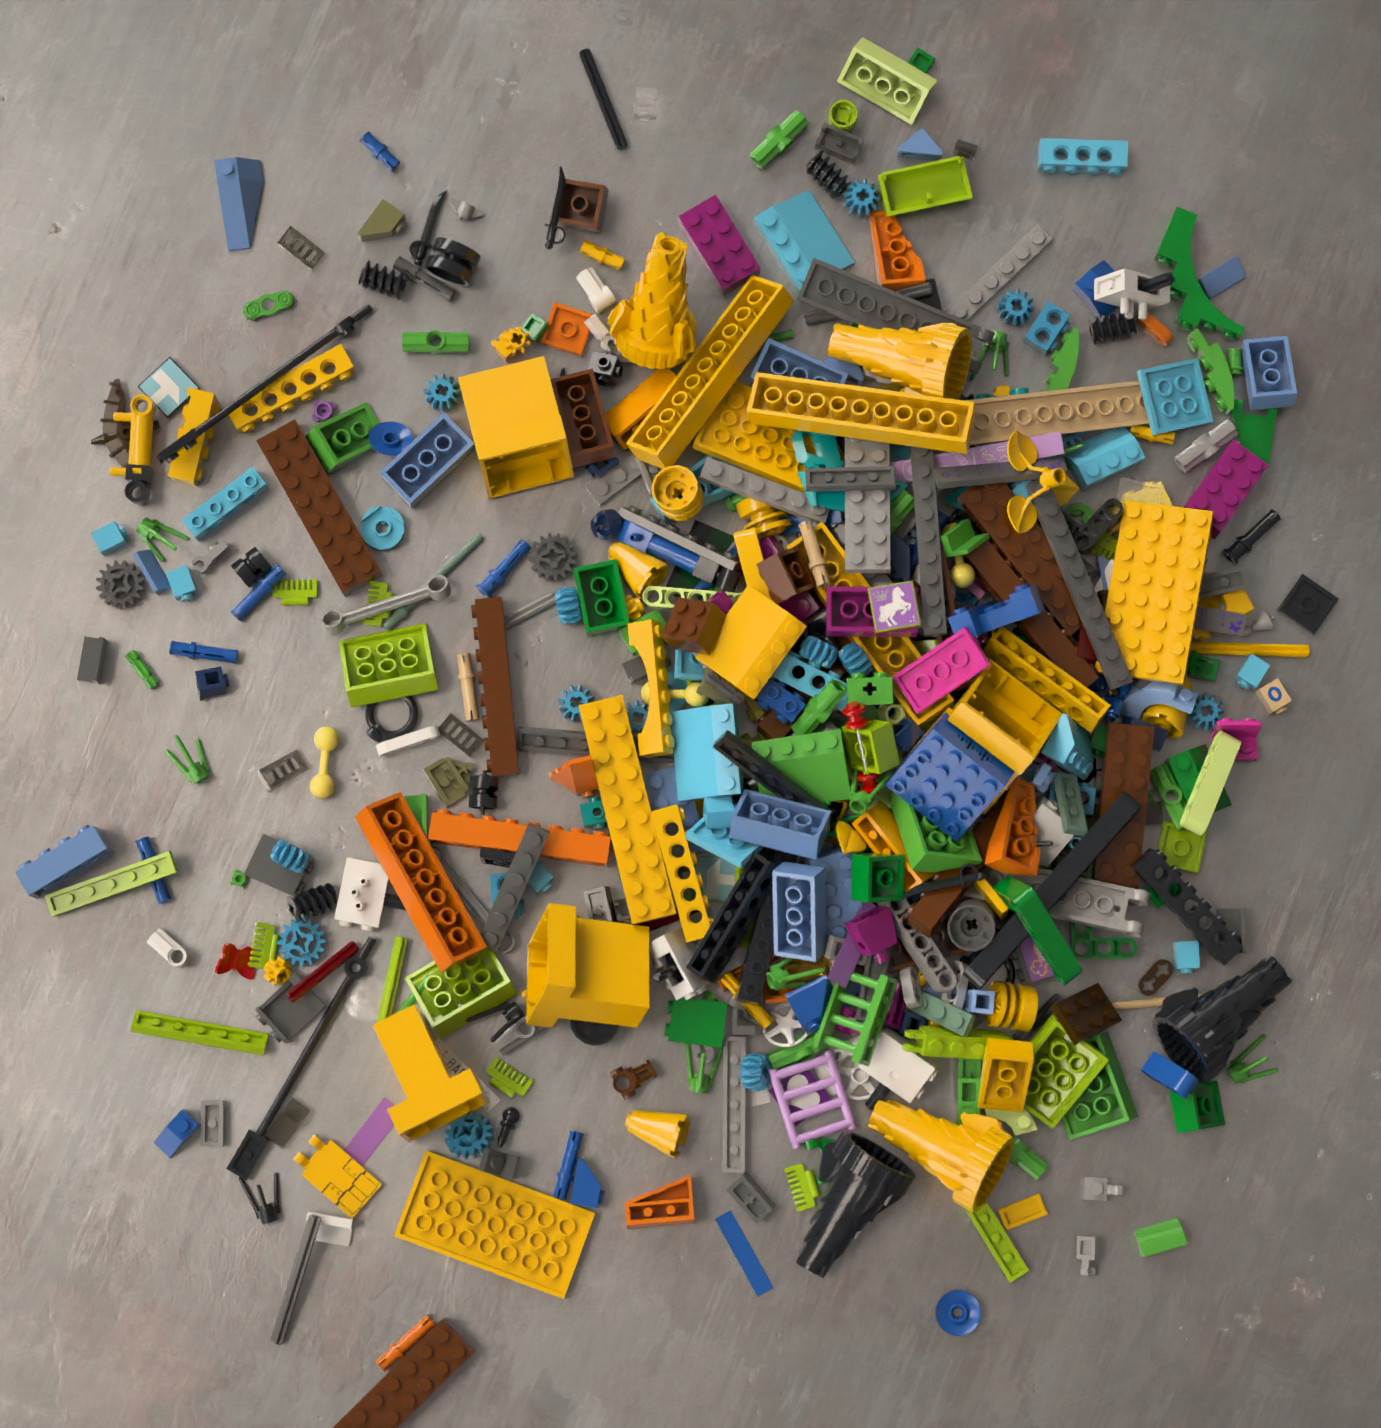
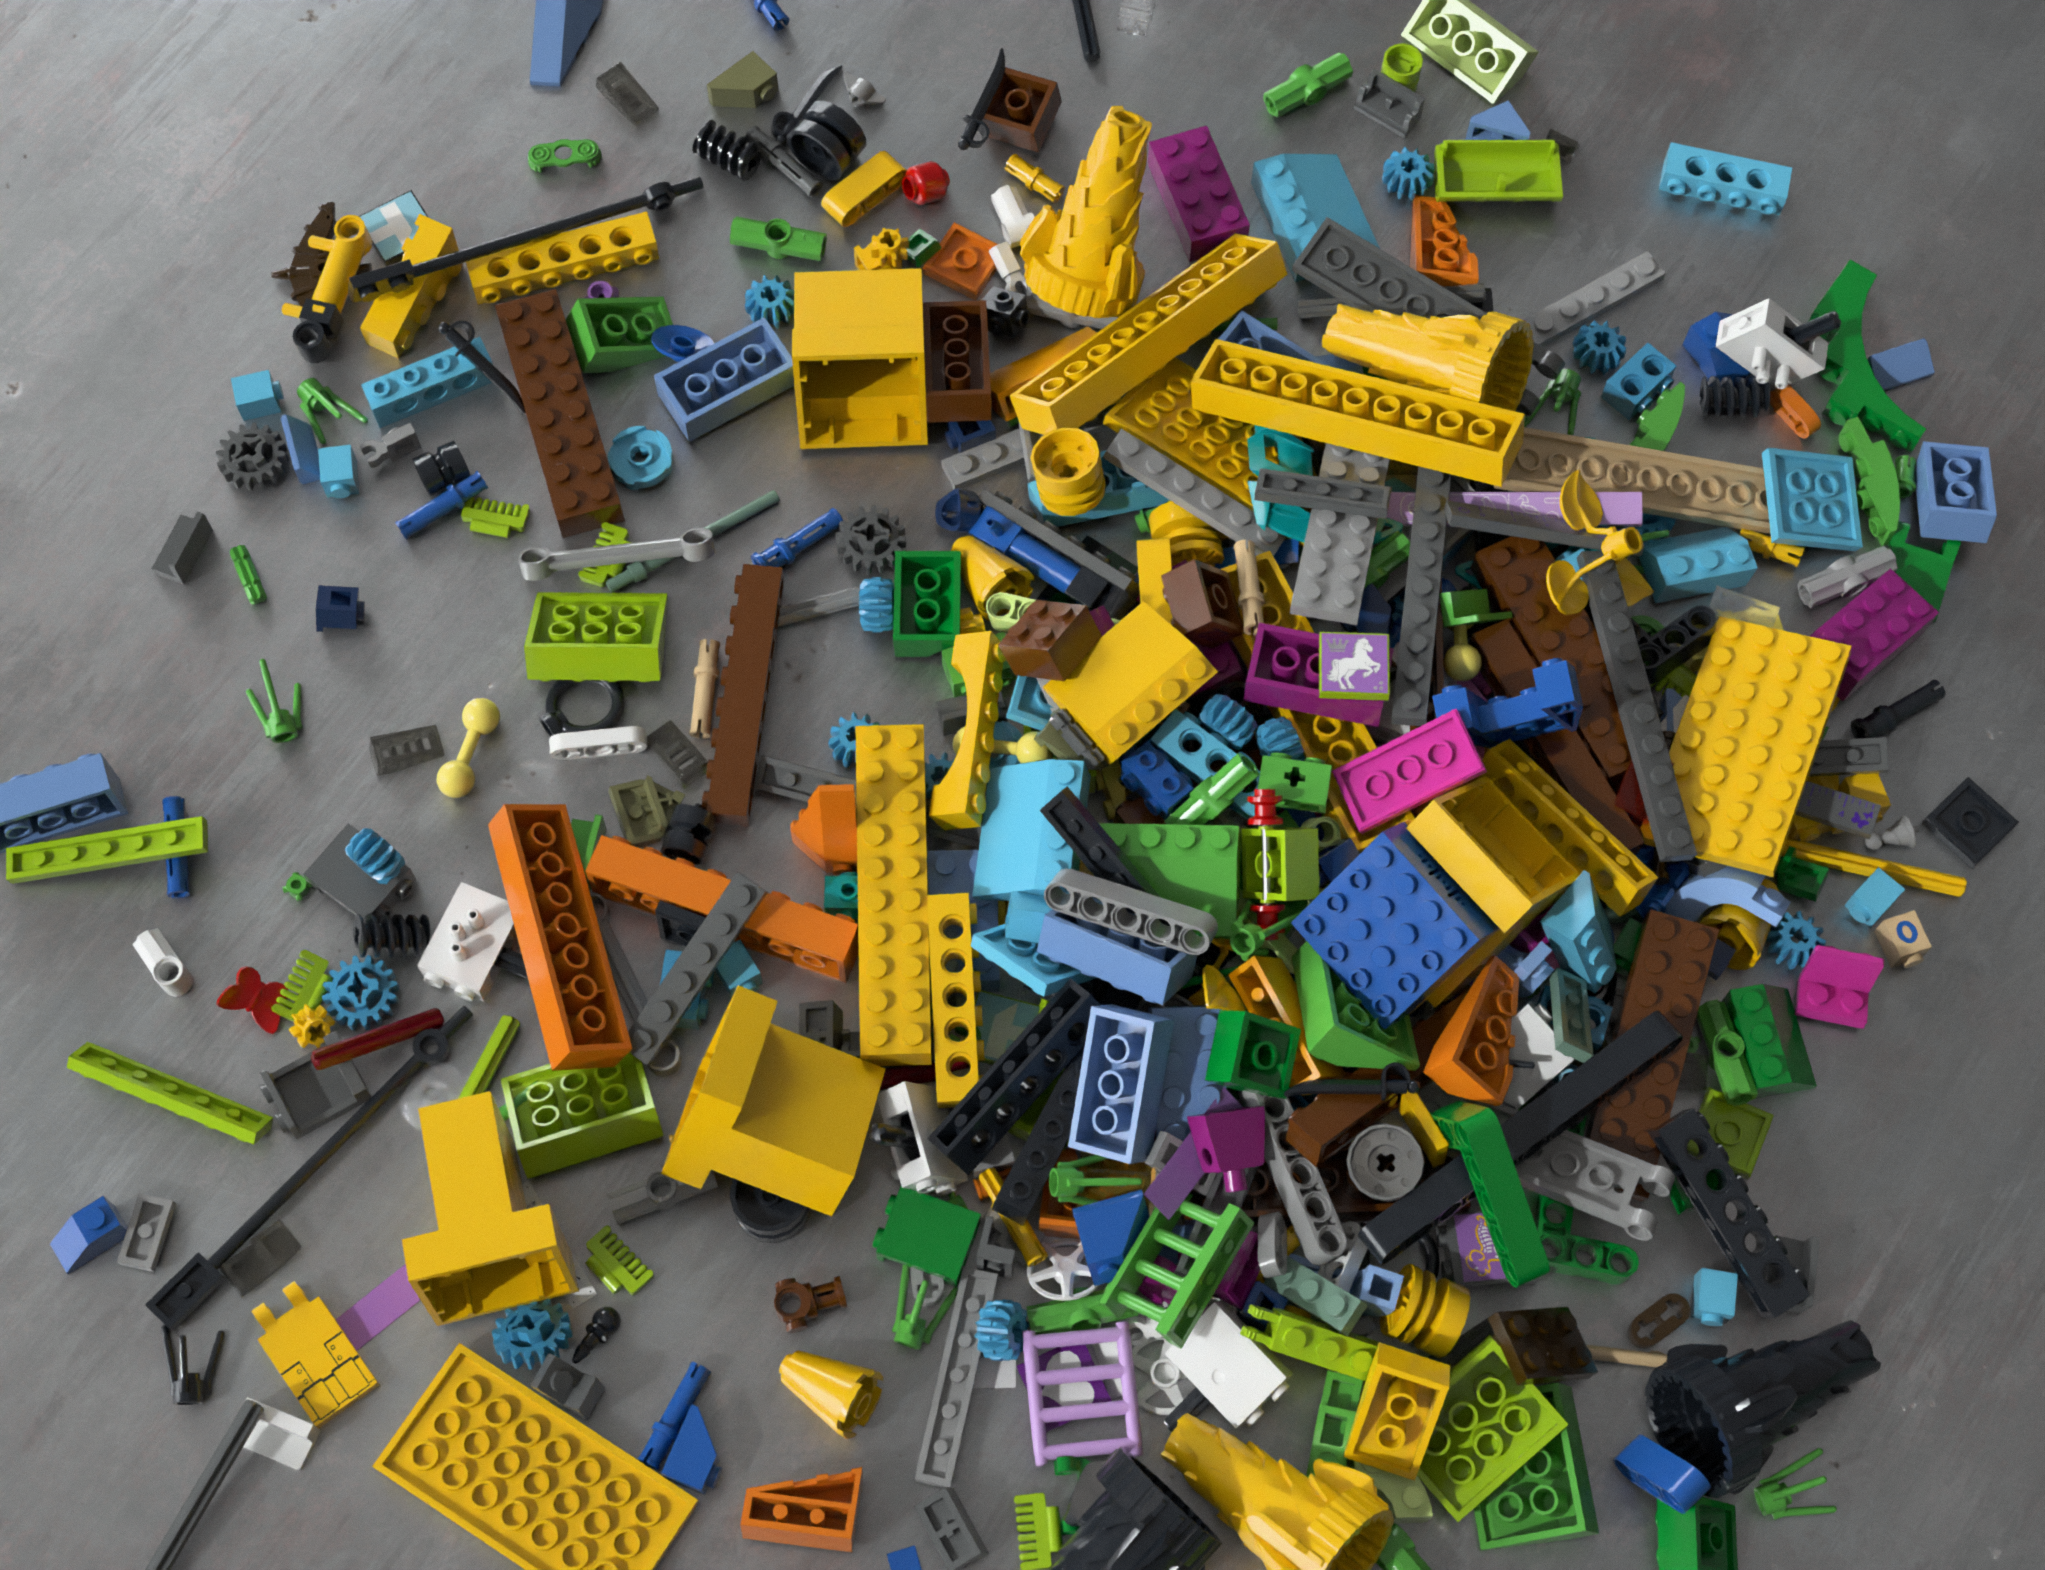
camera: 15 degrees right, 15 degrees down
blue pin [169,641,238,664] -> none
black plant [466,1001,525,1043] -> none
black piece [806,150,852,199] -> none
green tile [907,47,936,74] -> none
yellowish green beam [1180,730,1241,836] -> none
none -> black sword [438,320,526,415]
none -> yellow beam [821,150,907,227]
none -> red head [902,161,950,205]
none -> light grey beam [1044,868,1218,955]

